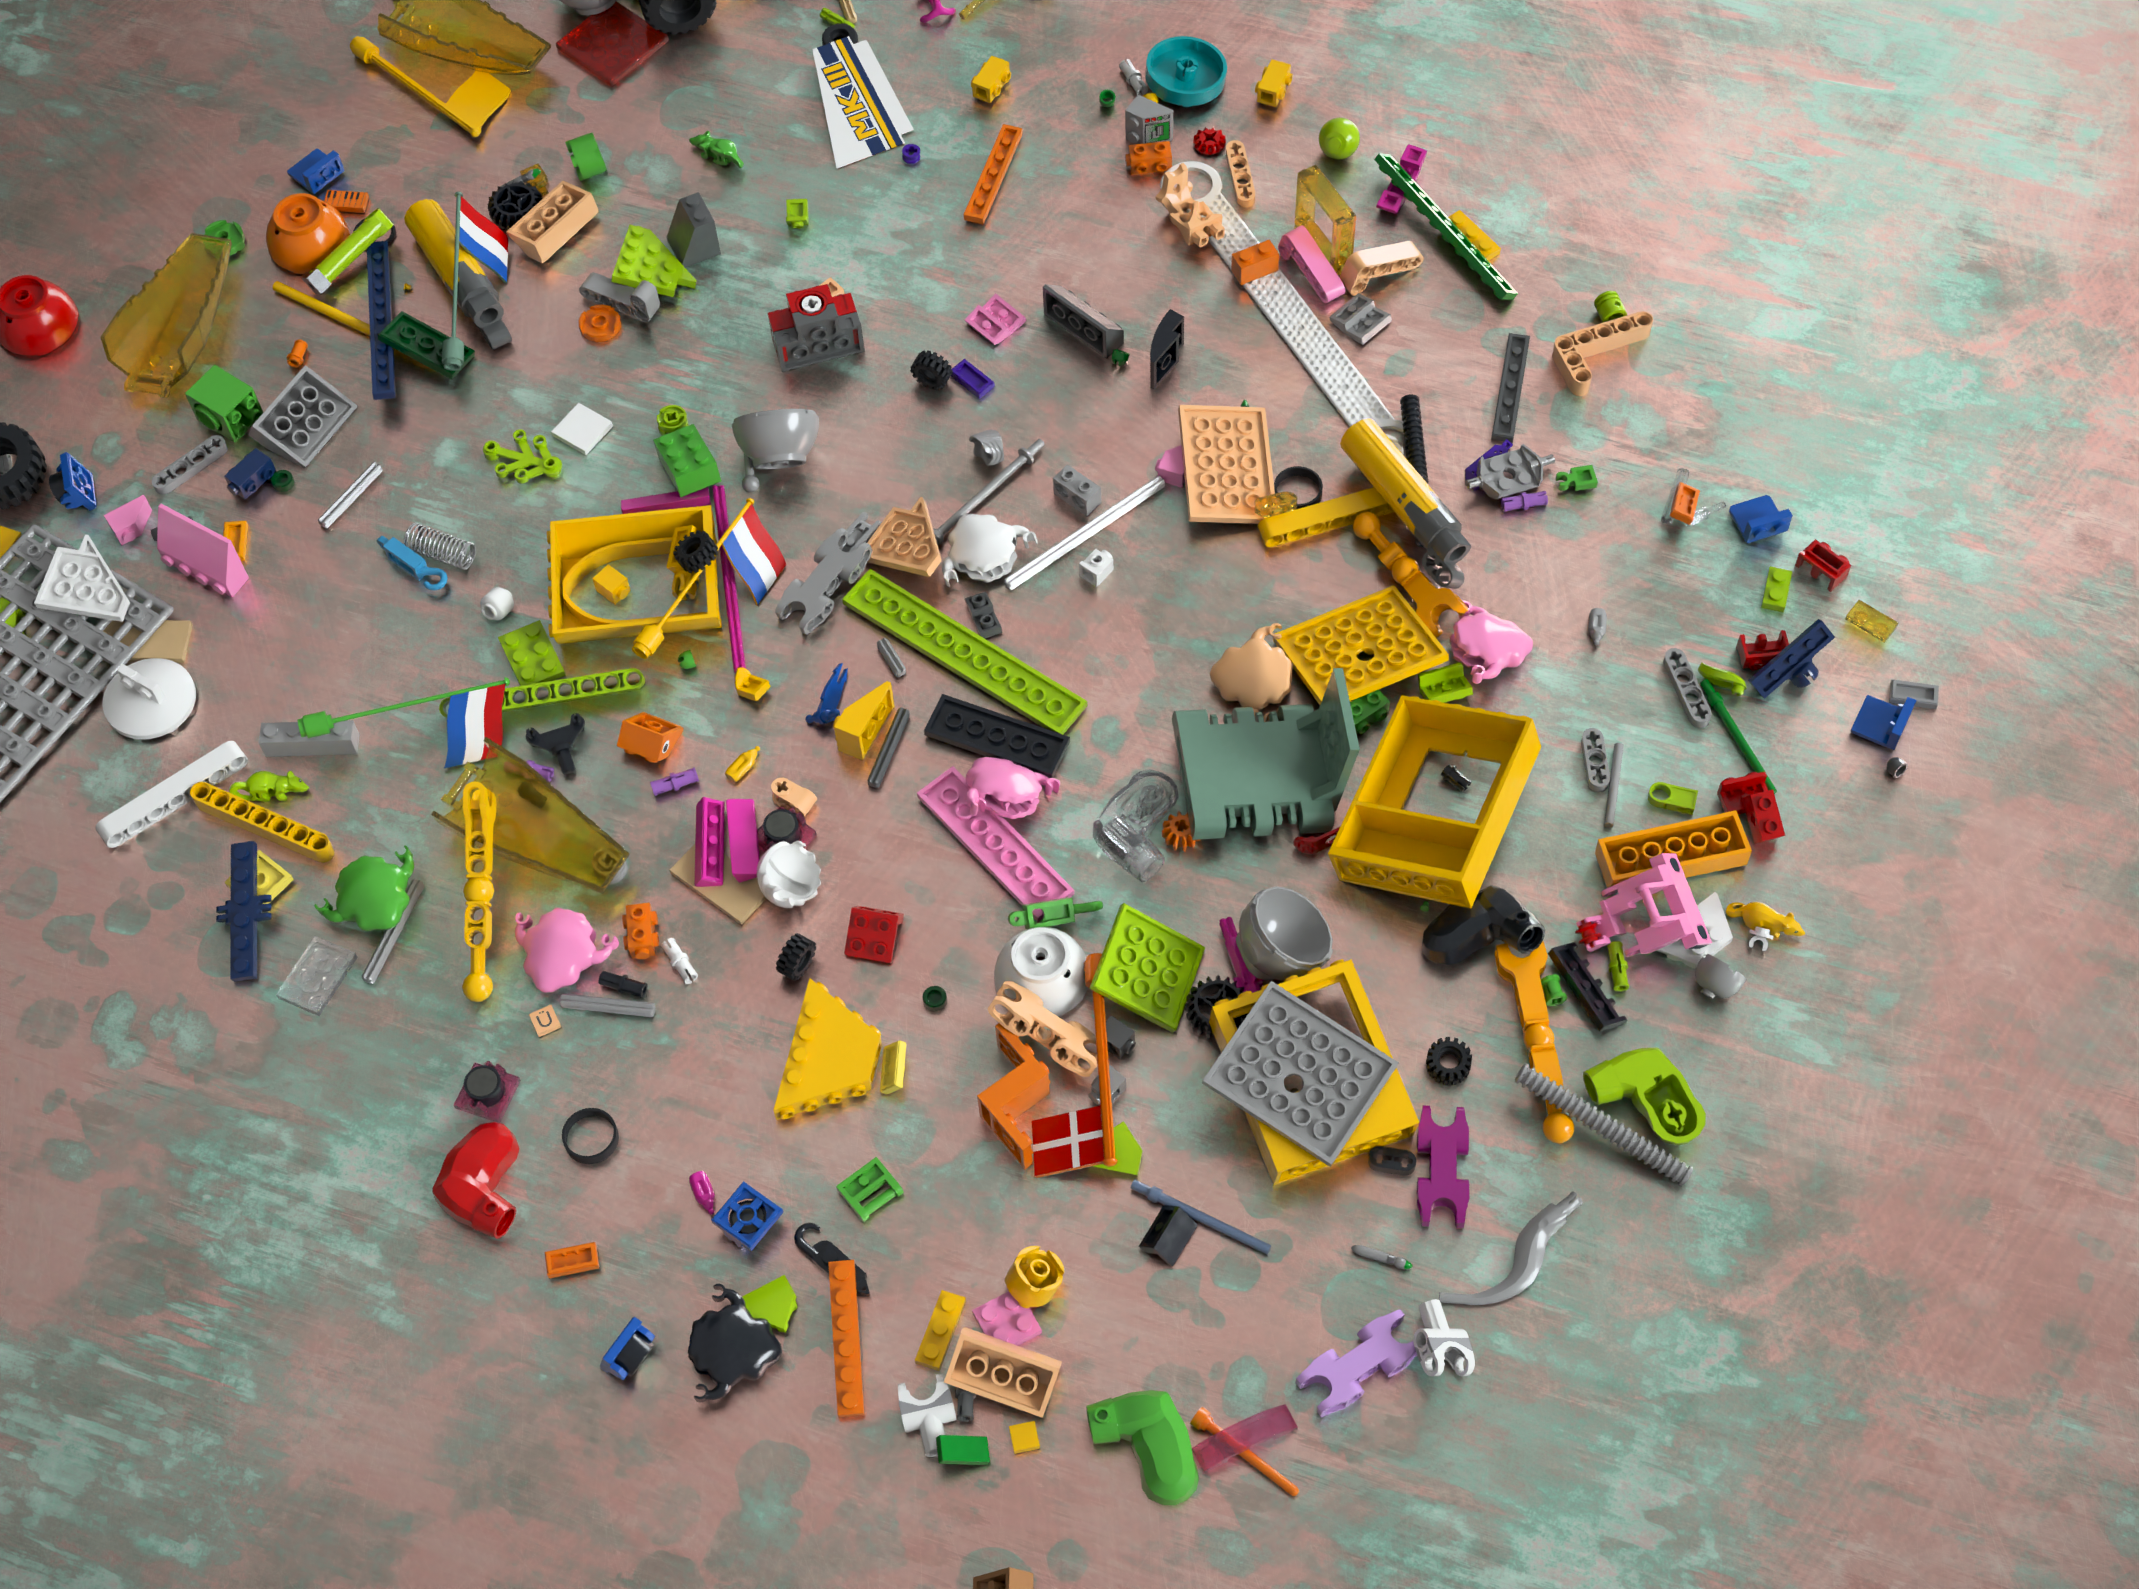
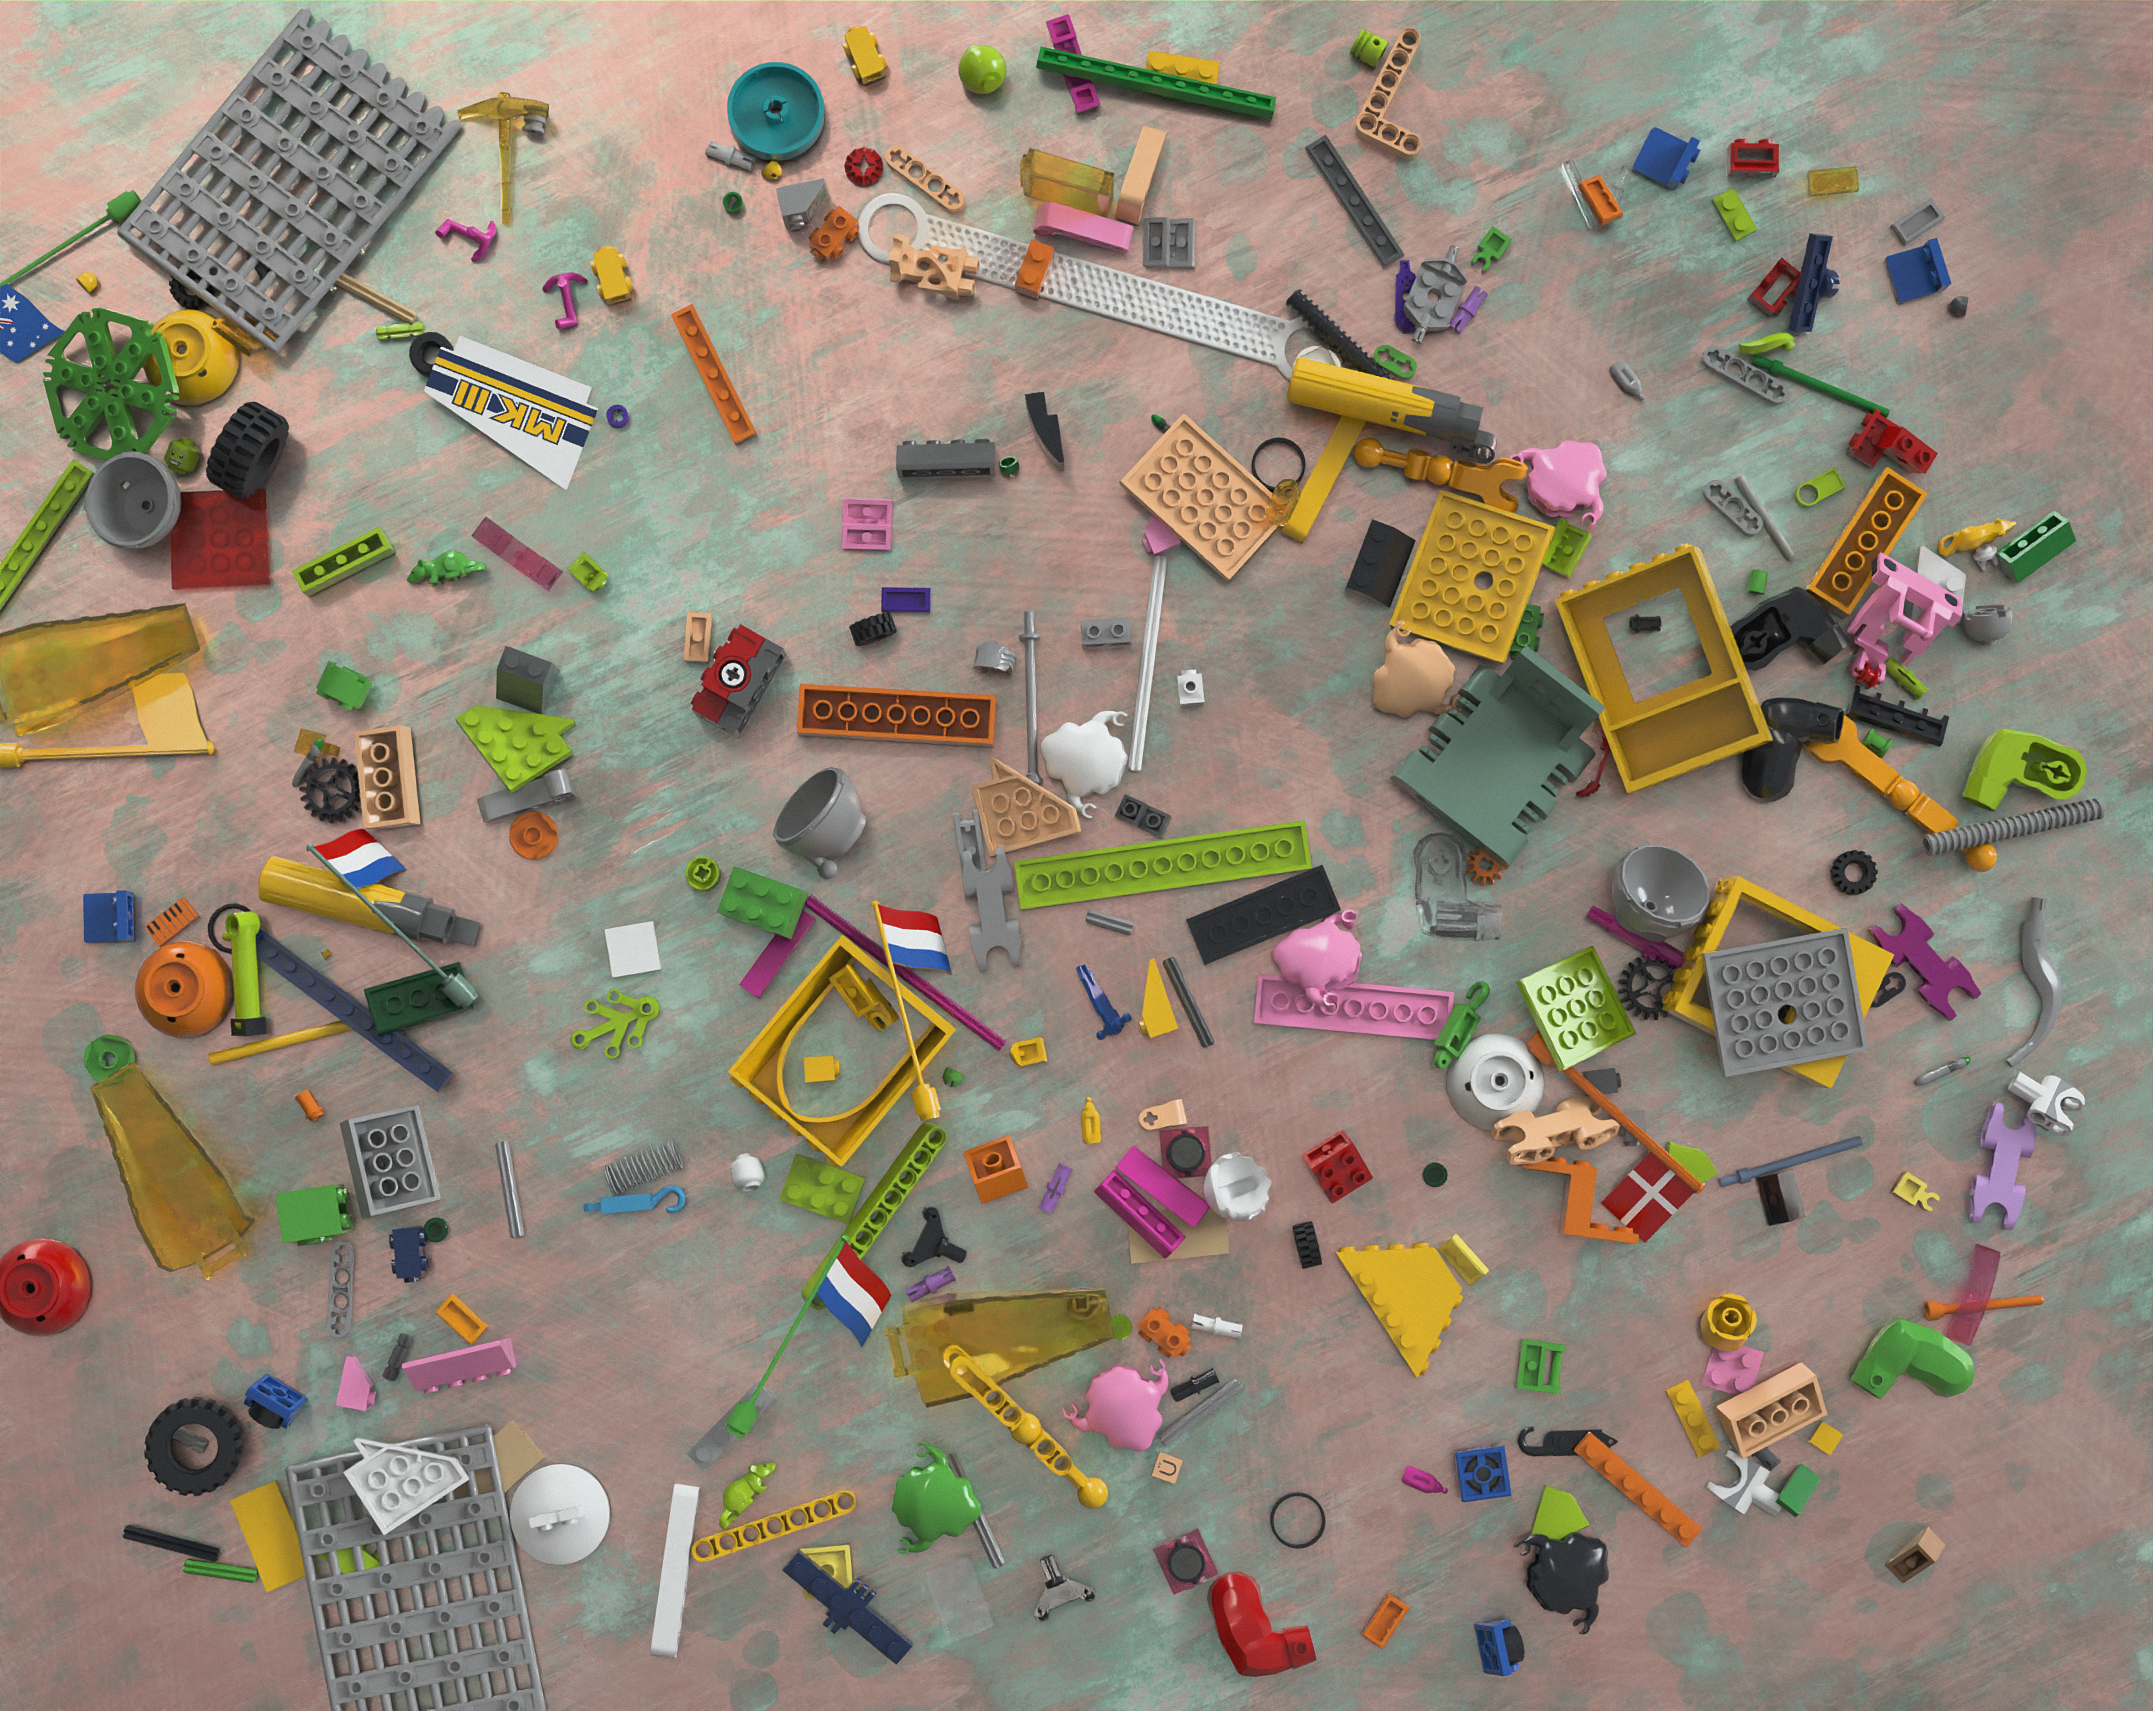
camera: 45 degrees left, 25 degrees up
black tyre [673,530,718,573] -> none
none -> lime brick [292,527,395,597]
none -> clear pink slope [471,517,563,591]
none -> dark pink piece [542,272,588,329]
none -> orange brick [797,684,996,747]
none -> axle [1034,1555,1096,1622]
none -> clear neon green tile [1107,1314,1132,1339]
none -> black slope [1344,519,1416,608]
none -> bright green beam [1373,345,1417,380]
none -> black piece [1730,587,1851,671]
none -> bright green hinge [1747,569,1768,595]
none -> light yellow plate [1892,1171,1940,1211]
none -> green brick [1996,510,2076,583]

